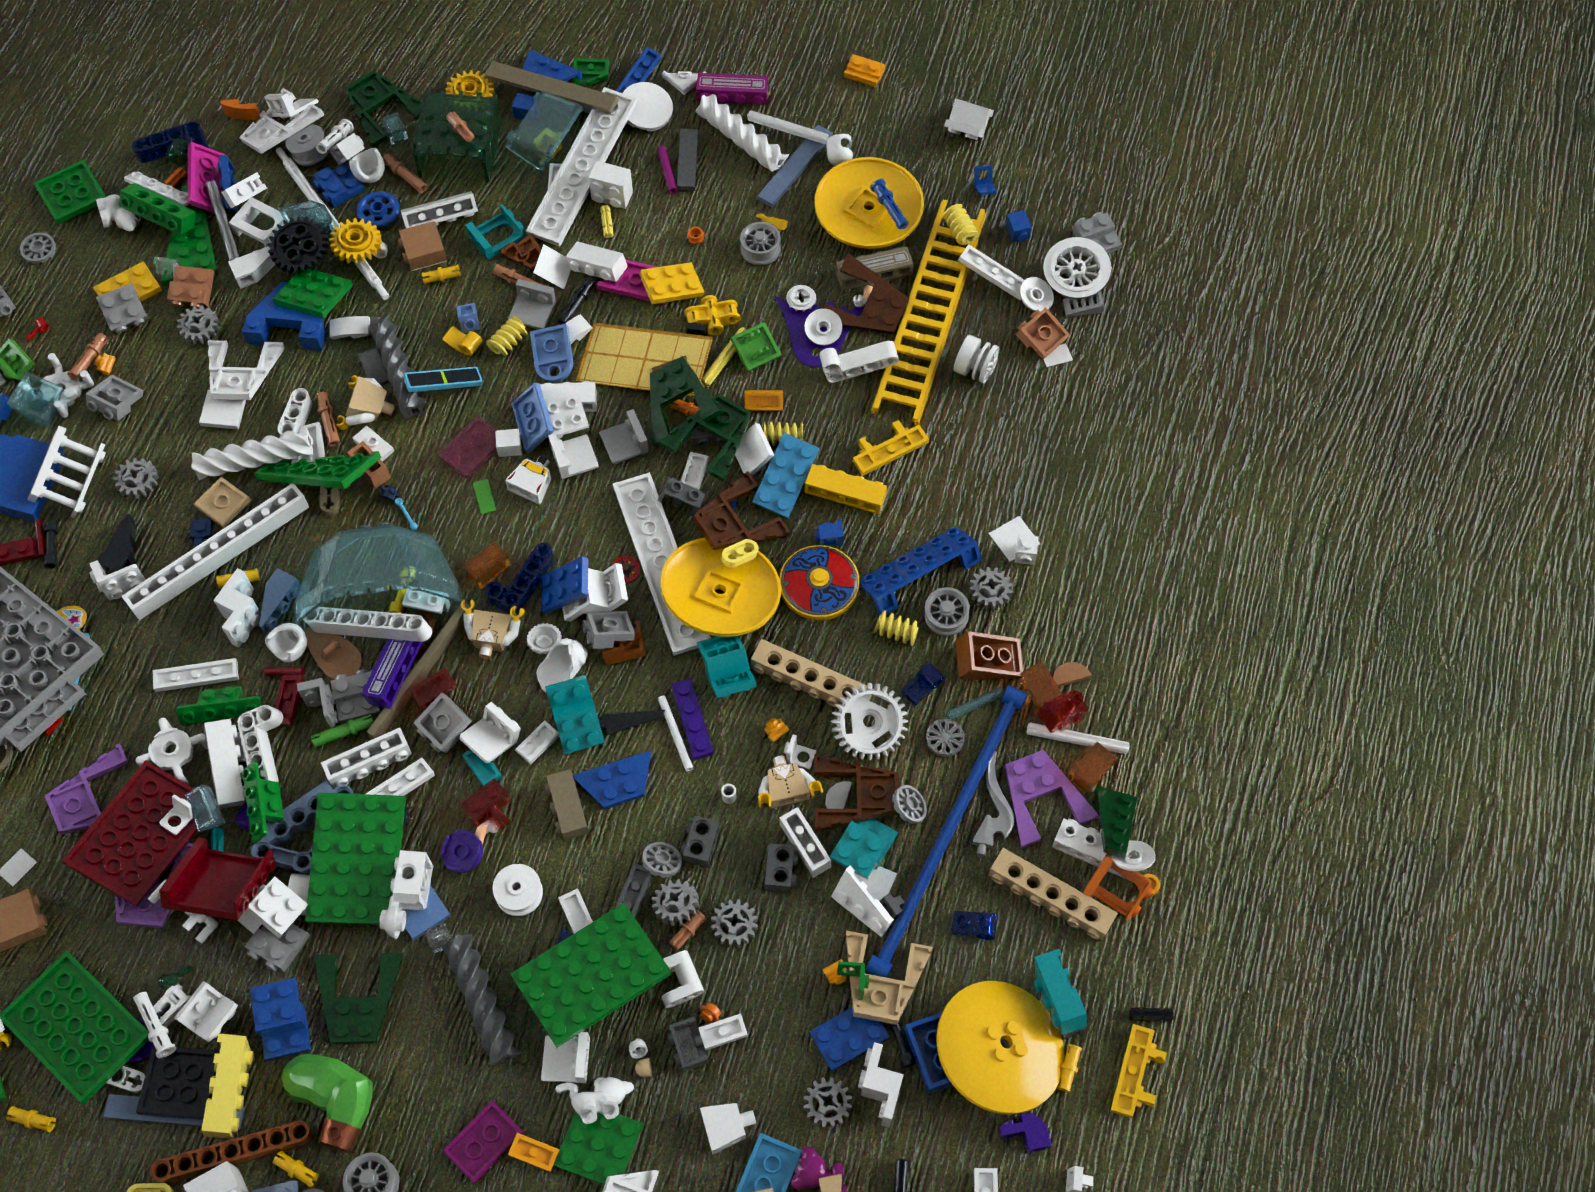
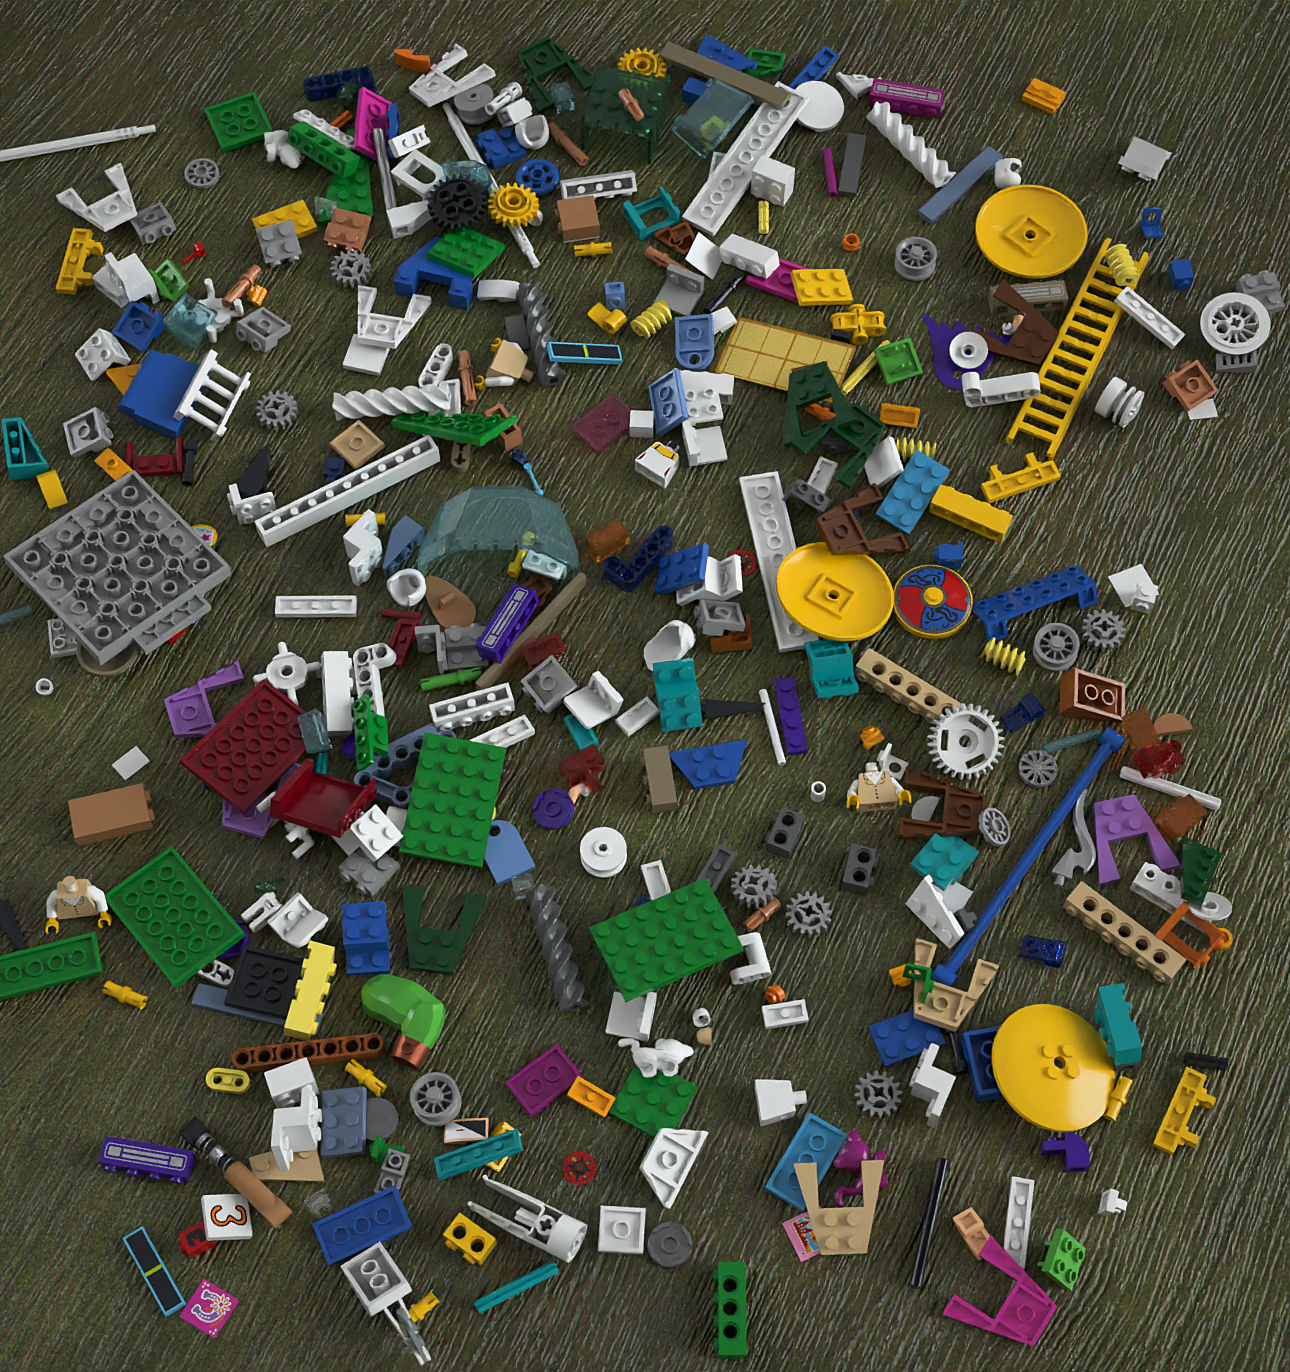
camera: 10 degrees right, 0 degrees up
white pin [133,992,176,1058] -> none
white bracket [159,795,193,835] -> none
green bracket [176,686,263,725] -> none
white bracket [264,94,318,119] -> none
white beam [302,606,432,642] -> none
white plate [353,426,394,462] -> none
white brick [380,850,433,939] -> none
torso [461,599,525,659] -> none
bright green sticker [473,479,496,514] -> none
white hat [527,623,562,654] -> none
light grey bracket [599,409,649,464] -> none
light grey wheel [642,842,682,878] -> none
dark grey window [667,1016,709,1072] -> none
light yellow plate [721,539,759,567] -> none
white axle [747,110,829,144] -> none
yellow plate [756,213,788,232] -> none
white brick [779,807,831,878] -> none
white gear [786,285,816,312] -> none
blue pin [870,179,909,230] -> none
white dish [1020,277,1054,312] -> none

